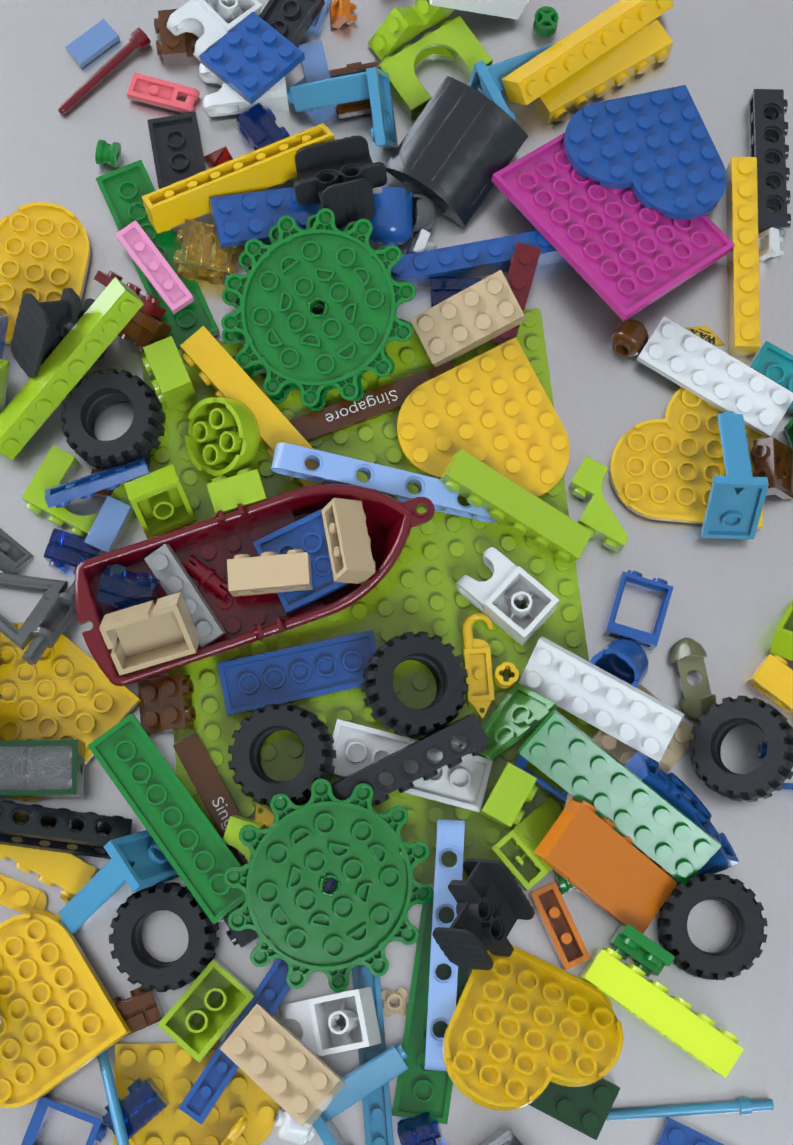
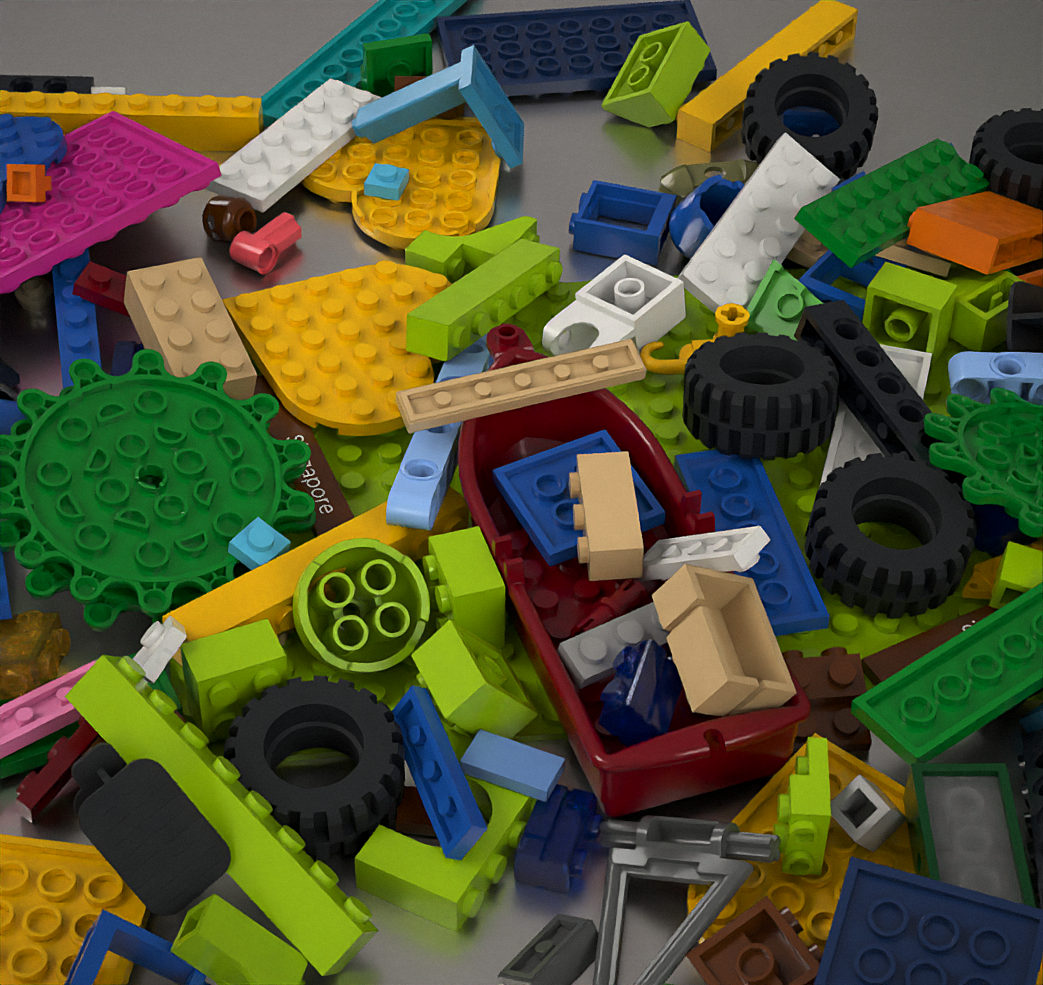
camera: 90 degrees left, 35 degrees down
tan brick [321,498,375,584] -> none
none -> orange tile [7,164,52,202]
none -> white wing [133,615,187,684]
none -> medium azure plate [228,517,291,570]
none -> coral piece [229,212,302,275]
none -> medium azure plate [364,163,409,201]
none -> tan tile [395,339,647,433]
none -> white plate [639,526,770,581]
none -> lime plate [773,737,831,876]
none -> light grey brick [831,774,907,852]

